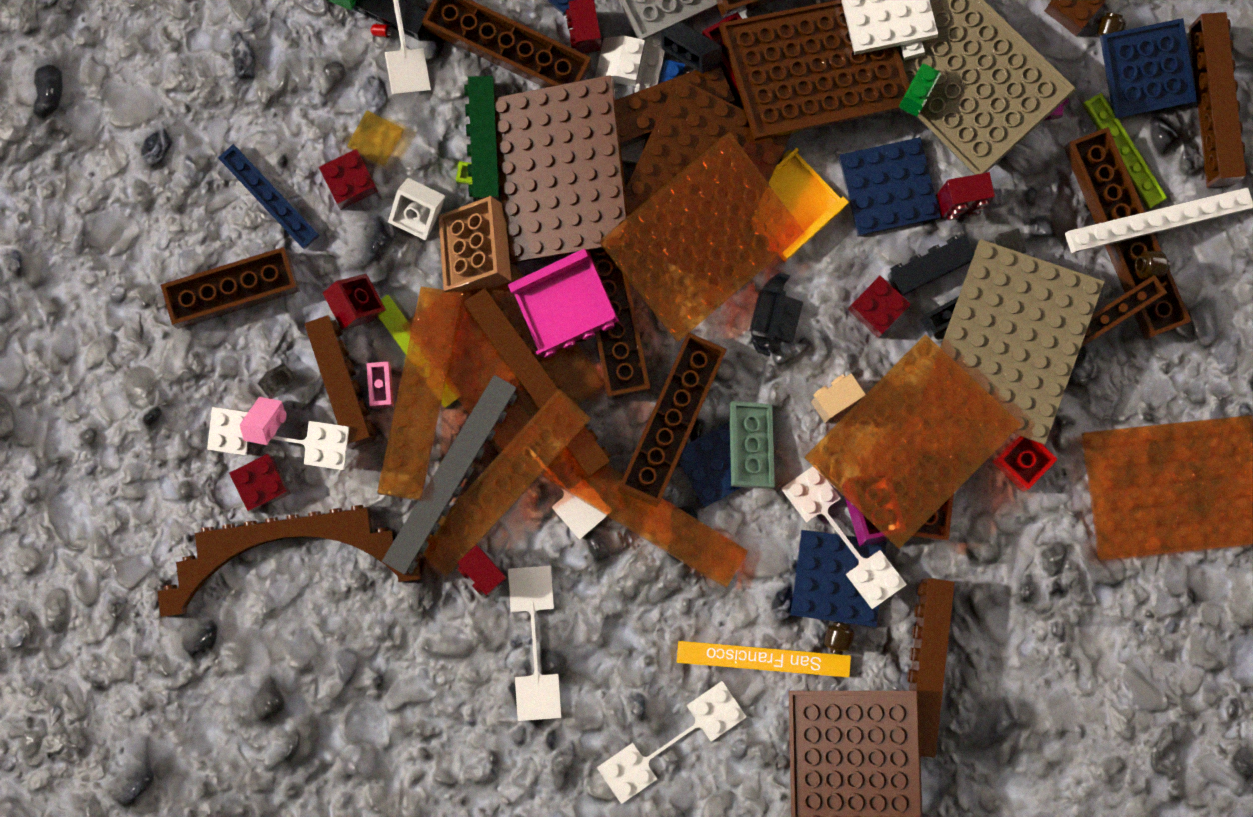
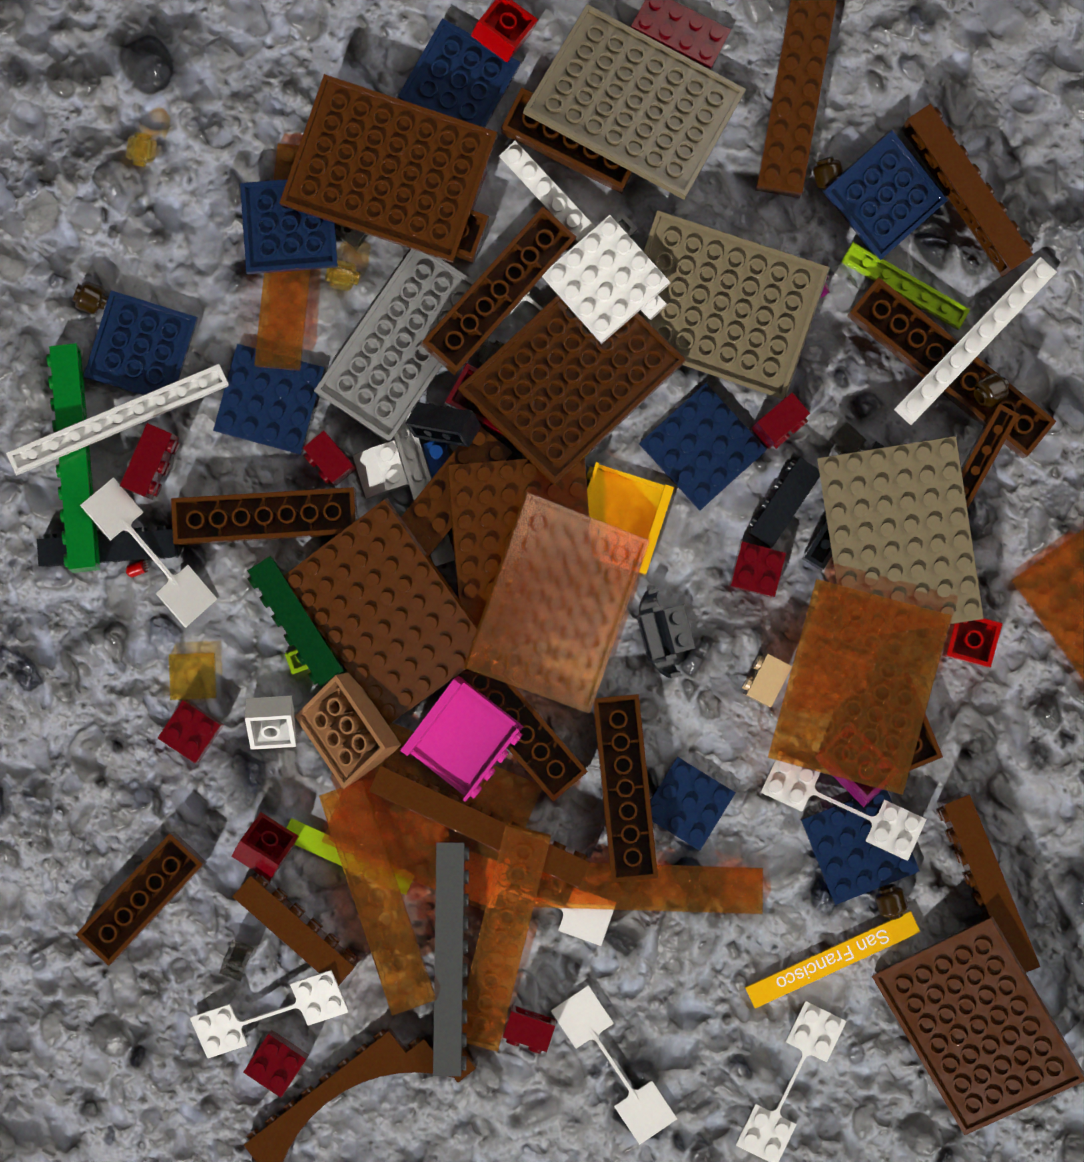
camera: 20 degrees left, 5 degrees up
dark blue plate [218,144,319,249] -> none
bright pink brick [239,397,286,445] -> none
bright pink brick [367,362,394,409] -> none
sand green plate [729,401,775,489] -> none
green brick [899,63,941,116] -> none

